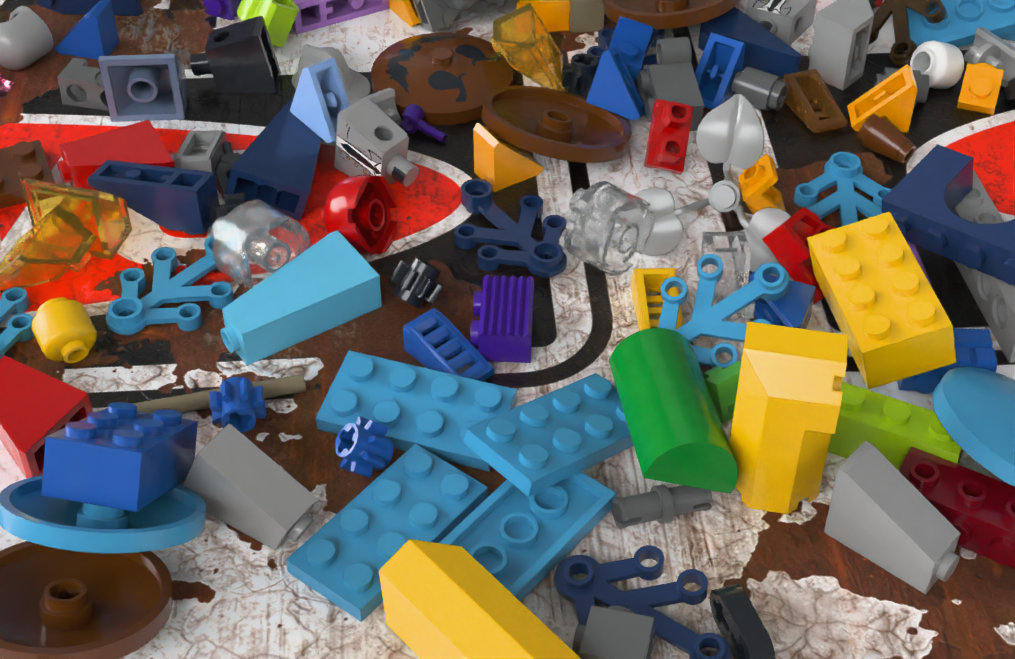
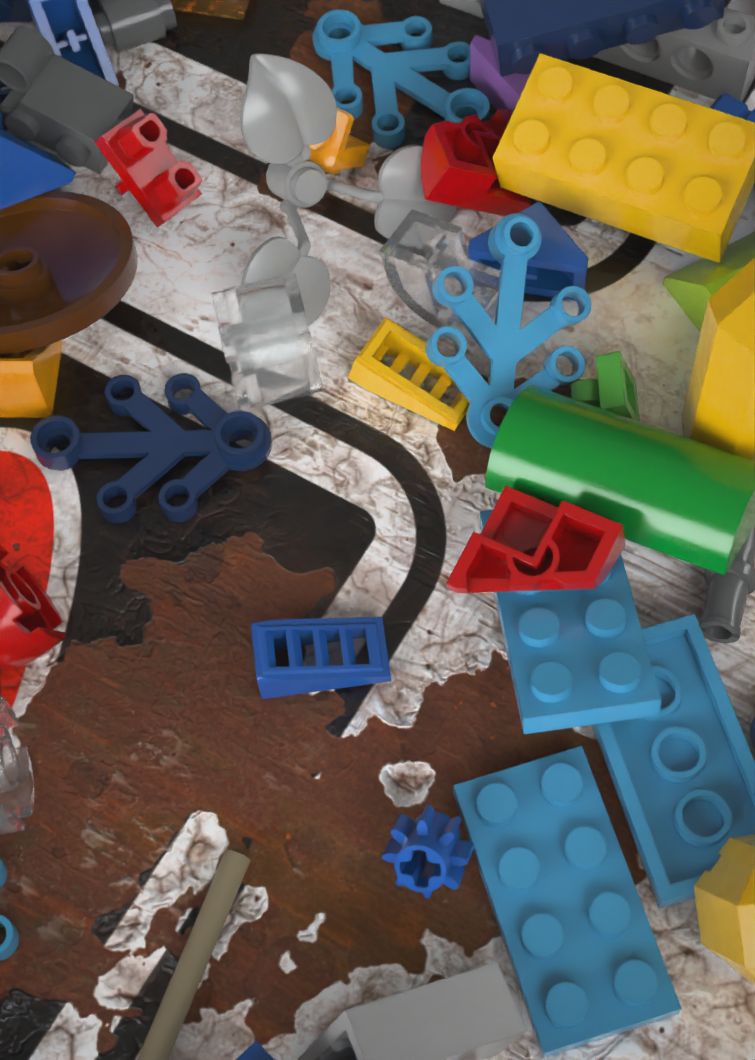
camera: 50 degrees left, 20 degrees up
blue gear [209,377,266,433] -> none
medium azure slope [220,230,382,365] -> none
dark azure plate [315,350,518,472] -> none
black gear [391,256,443,308] -> none
dark purple brick [470,274,534,363] -> none
none -> red slope [446,486,626,593]

